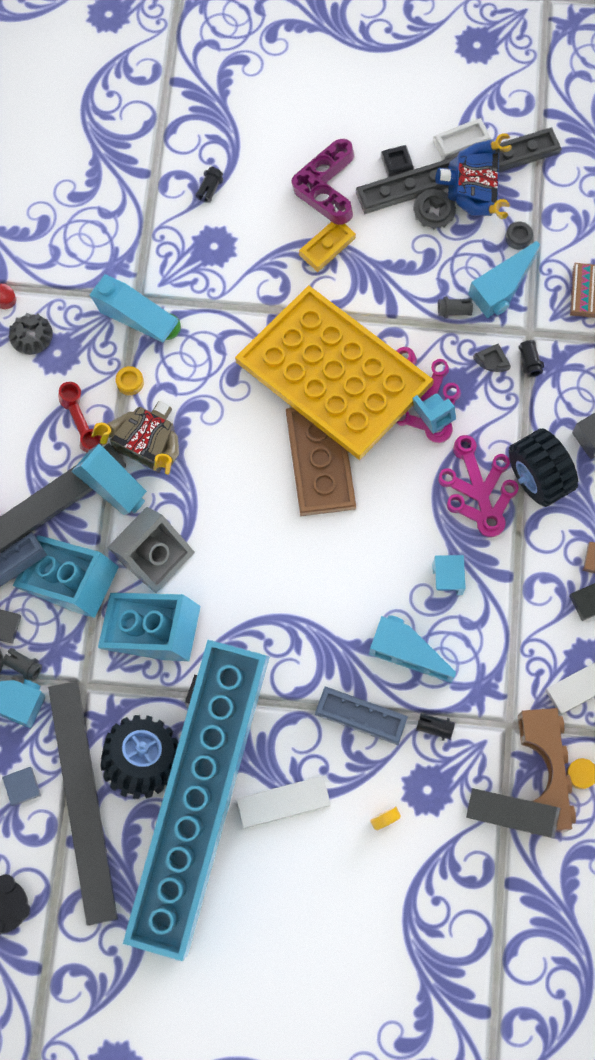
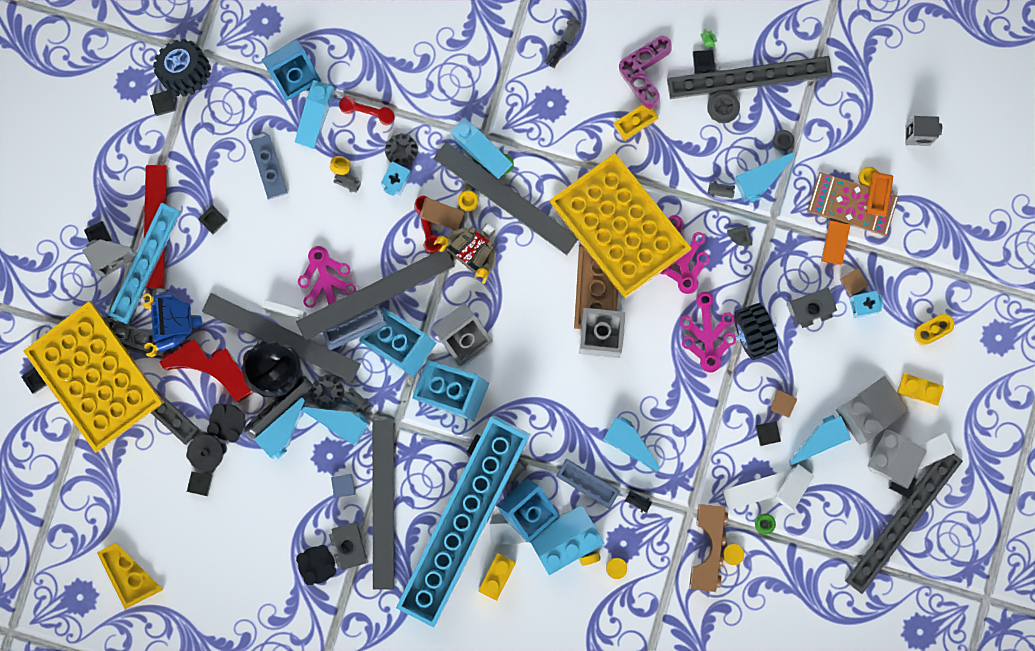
camera: 10 degrees right, 10 degrees up
medium azure slope [71,444,147,515] -> none
black wheel [100,715,178,799] -> none
medium azure panel [412,393,456,434] -> none
medium azure panel [432,555,466,595] -> none
white tile [433,118,492,160] -> none
torso [435,133,512,219] -> none
dark grey tile [466,788,561,839] -> none
black pin [518,340,544,377] -> none
none -> dark grey brick [329,522,368,570]
none -> medium azure brick [381,161,412,196]
none -> medium nougat tile [419,198,464,231]
none -> dark grey tile [434,142,578,256]
none -> yellow brick [478,553,516,601]
none -> dark azure slope [496,478,559,543]
none -> dark grey pin [508,457,529,484]
none -> medium azure slope [530,505,605,575]
none -> dark grey pin [560,18,582,46]
none -> light grey slope [578,308,625,358]
none -> yellow tile [606,558,627,579]
none -> bright green plate [700,29,717,49]

